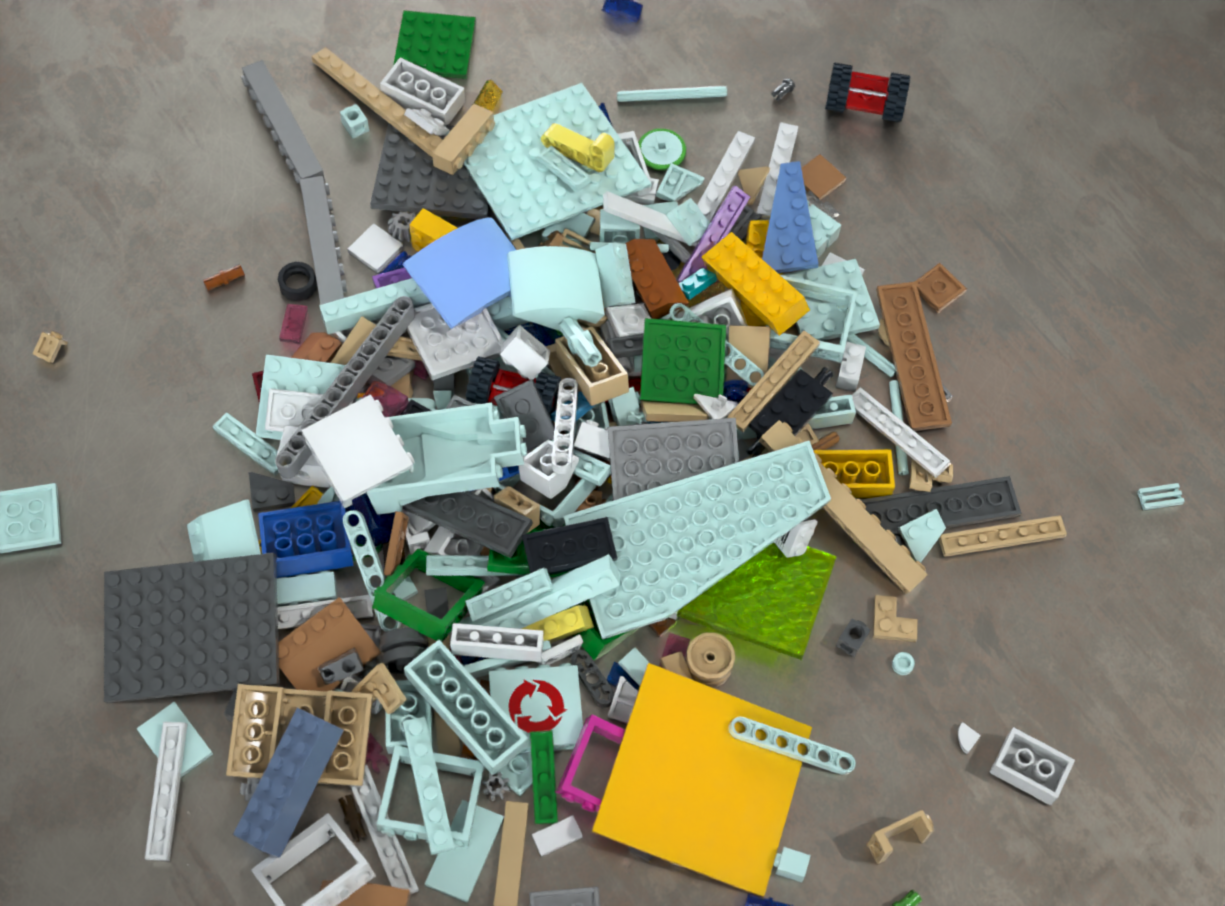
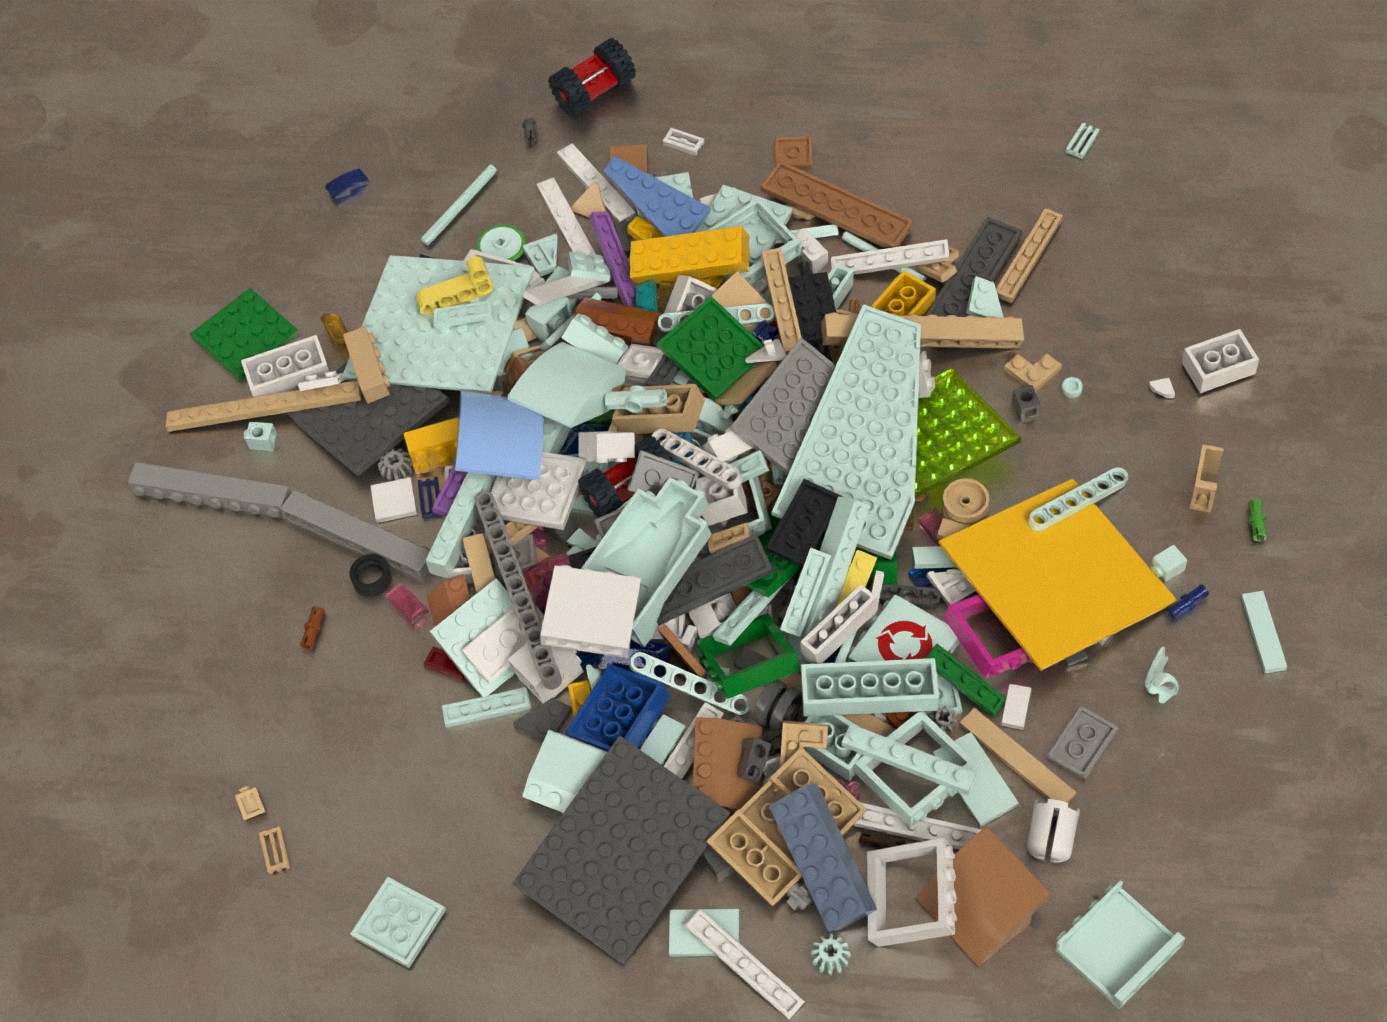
camera: 40 degrees left, 5 degrees down
none -> tan tile [259,826,291,875]
none -> white tile [663,128,705,156]
none -> light aqua gear [811,934,851,976]

